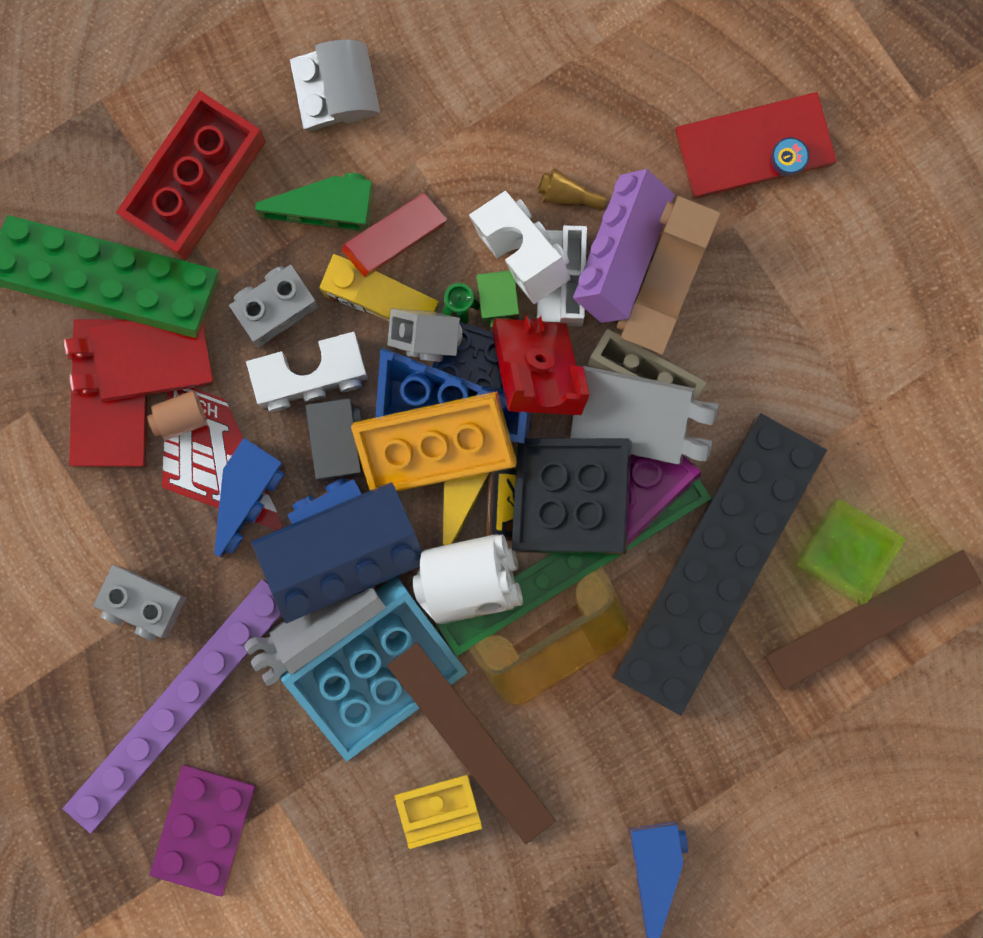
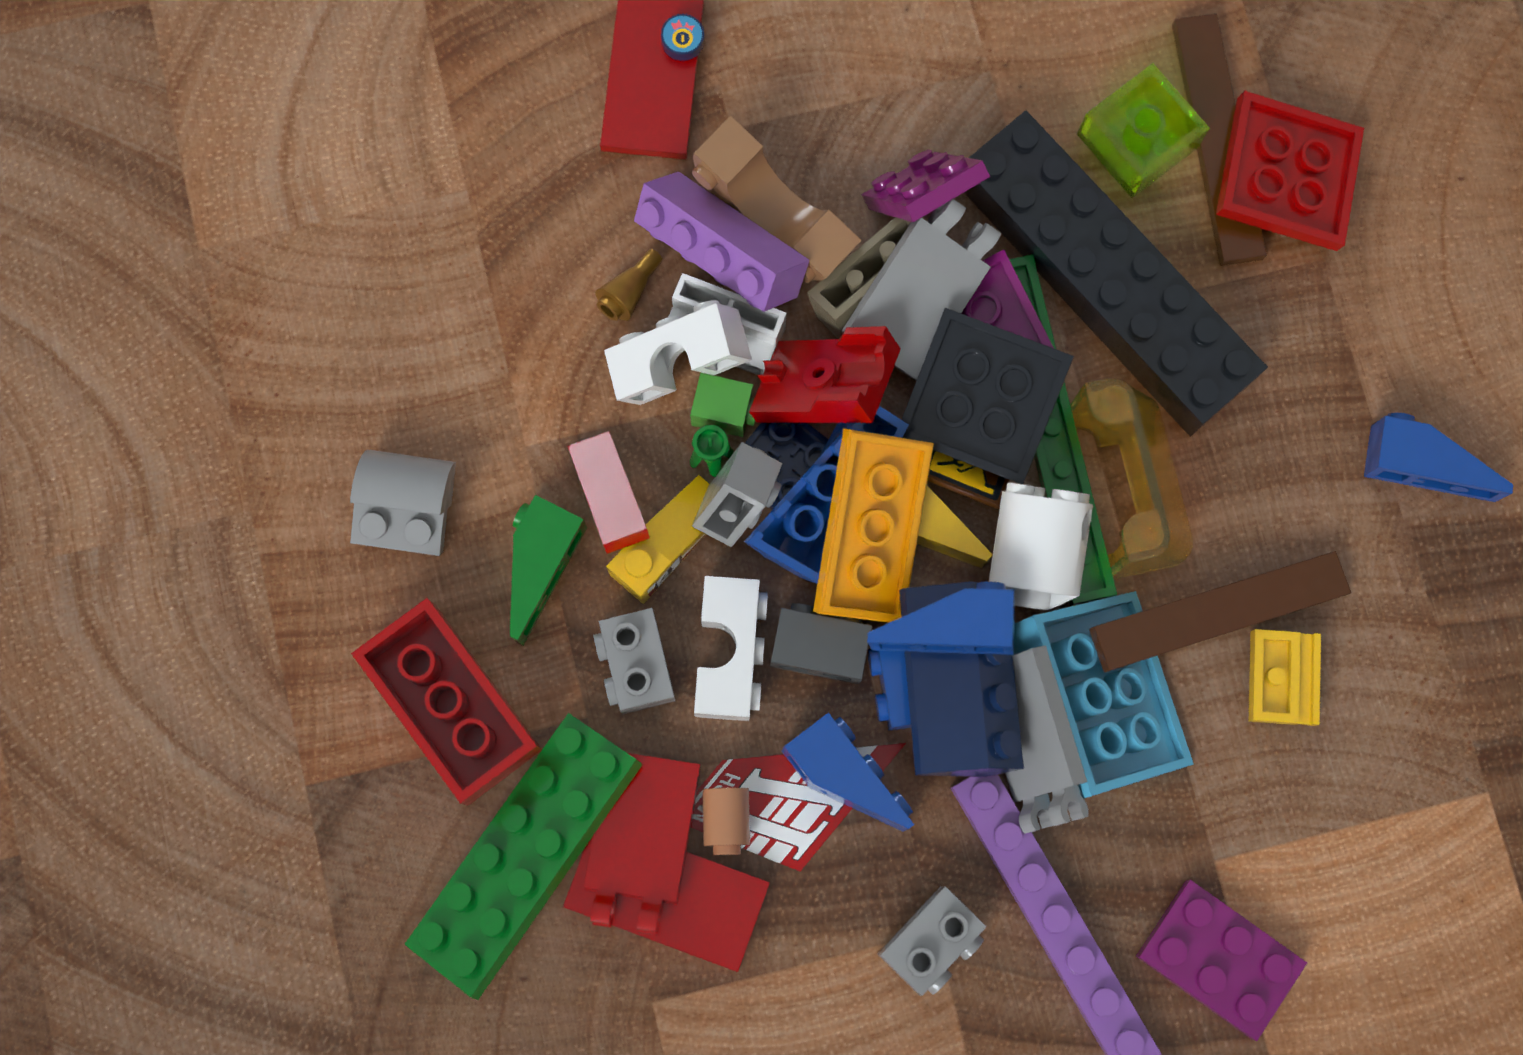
camera: 80 degrees left, 5 degrees down
none -> magenta plate [861,149,990,222]
none -> blue slope [867,581,1015,655]
none -> red plate [1216,91,1364,251]

